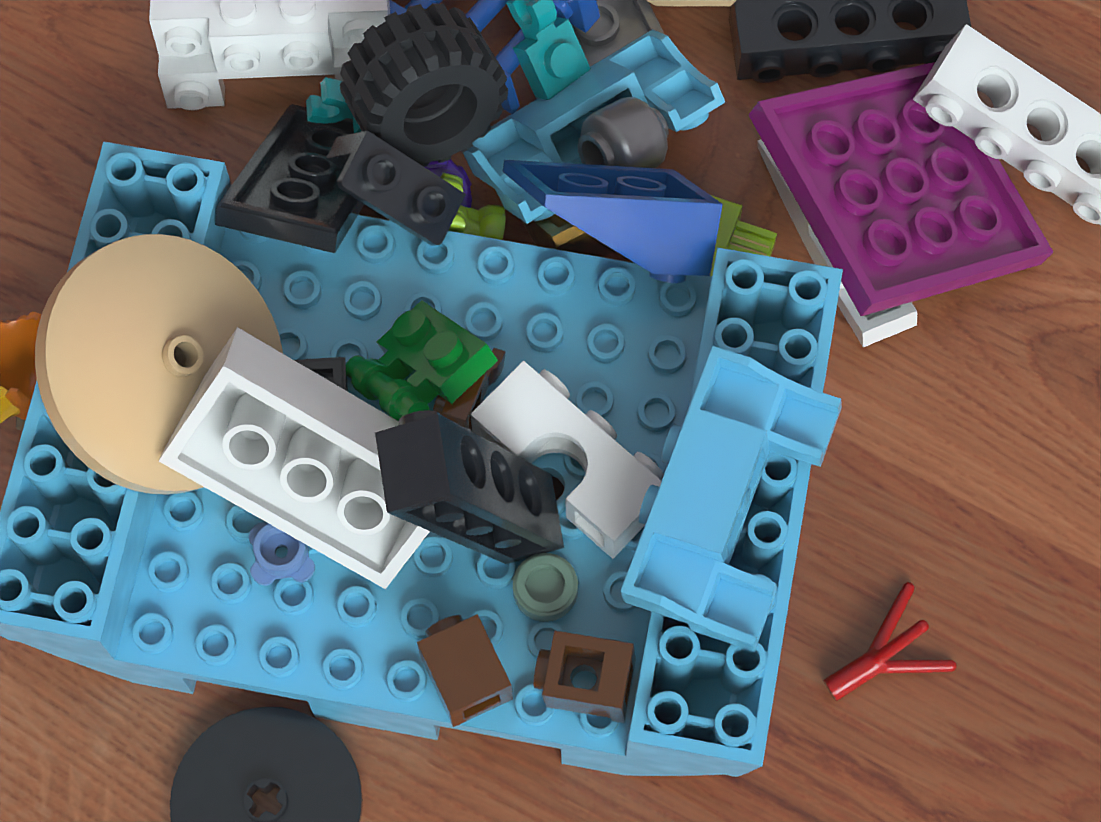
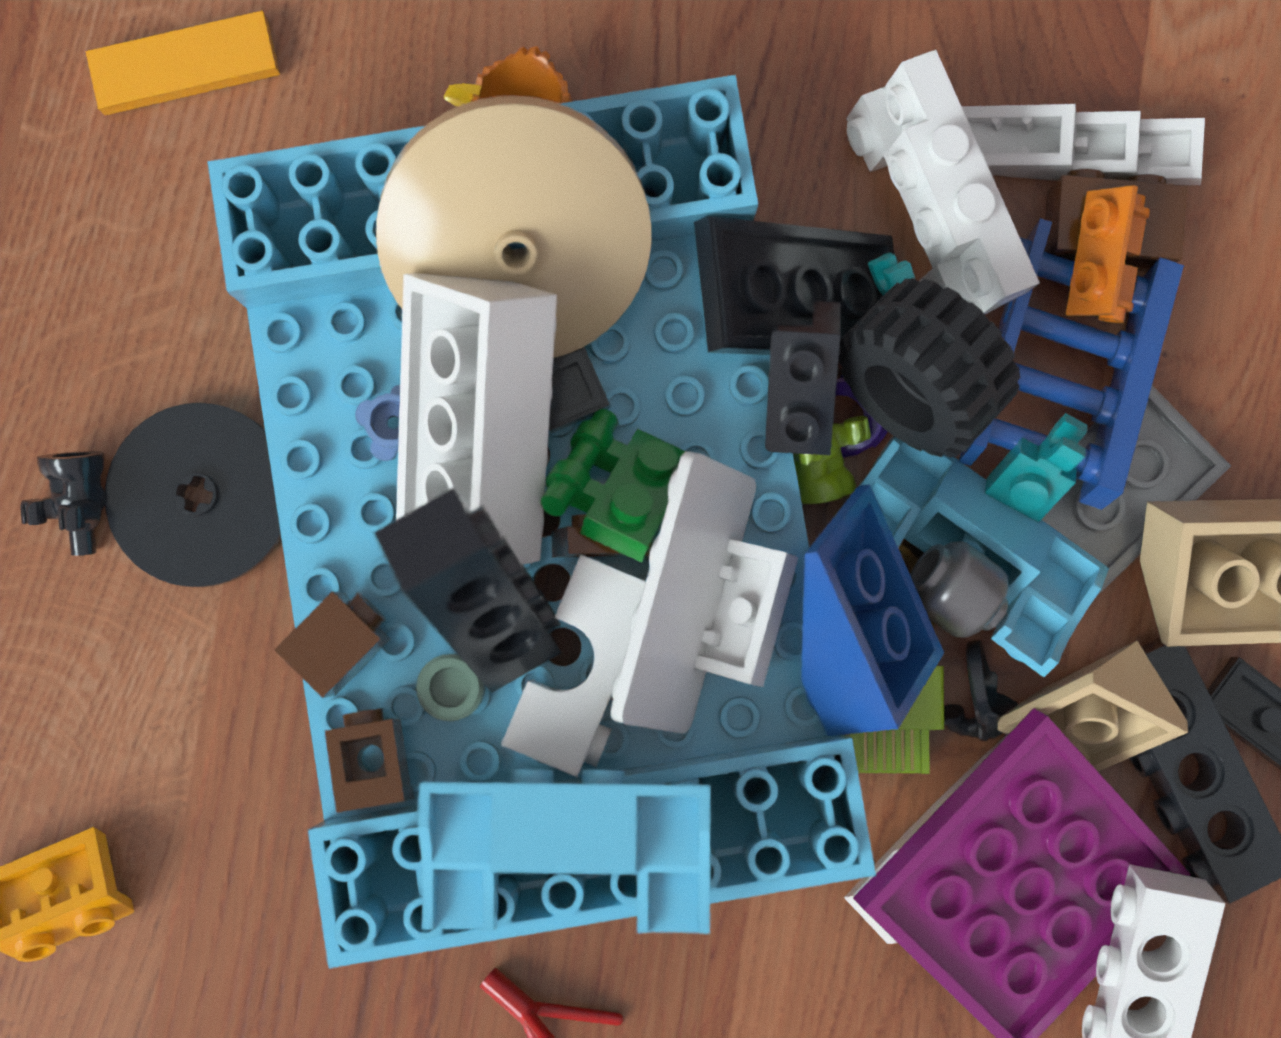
camera: 70 degrees right, 15 degrees up
none -> white bracket [611,451,798,733]
none -> black piece [944,639,1018,742]
none -> tan slope [998,641,1188,771]

